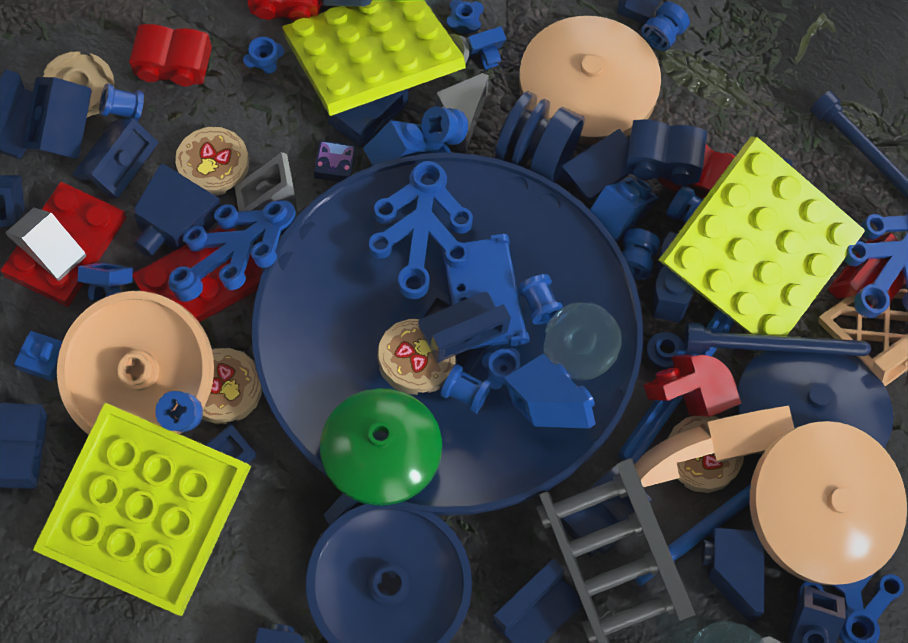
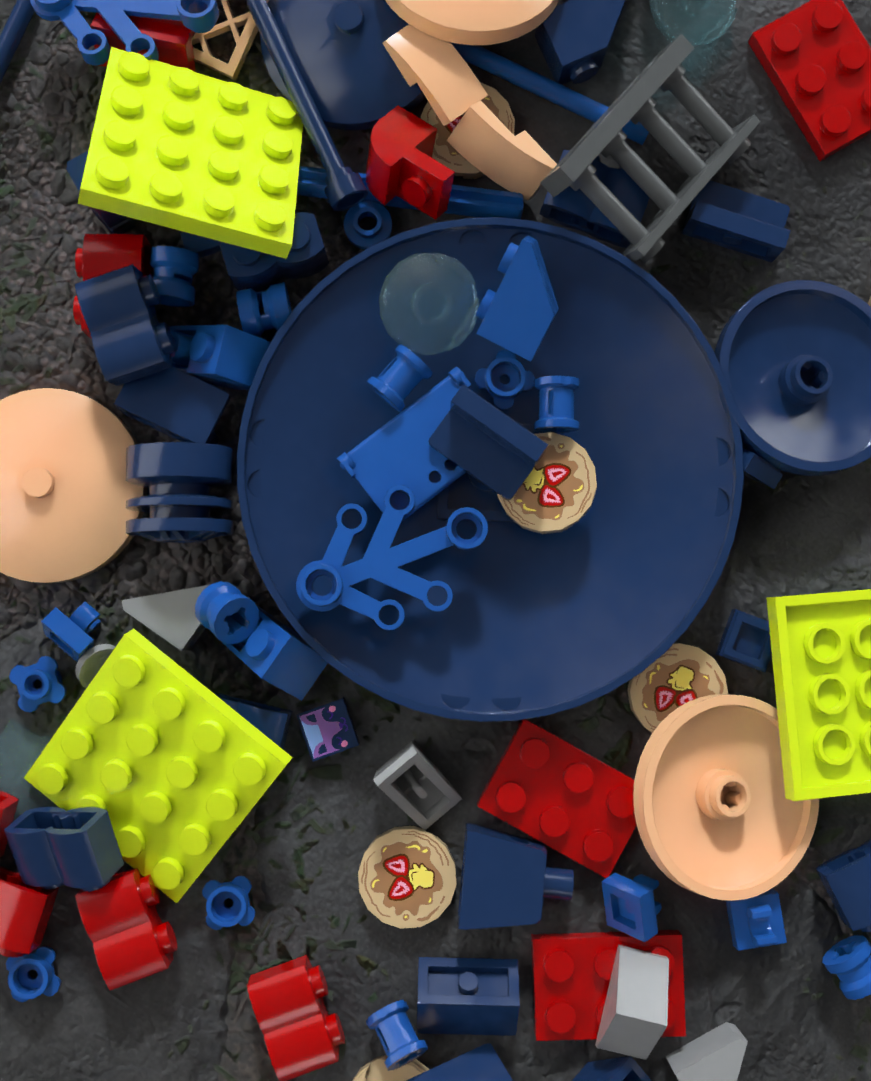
camera: 120 degrees left, 20 degrees up
blue wheel [155,391,203,432] -> none
blue plant [169,200,296,302] -> none
green dish [320,388,442,506] -> none

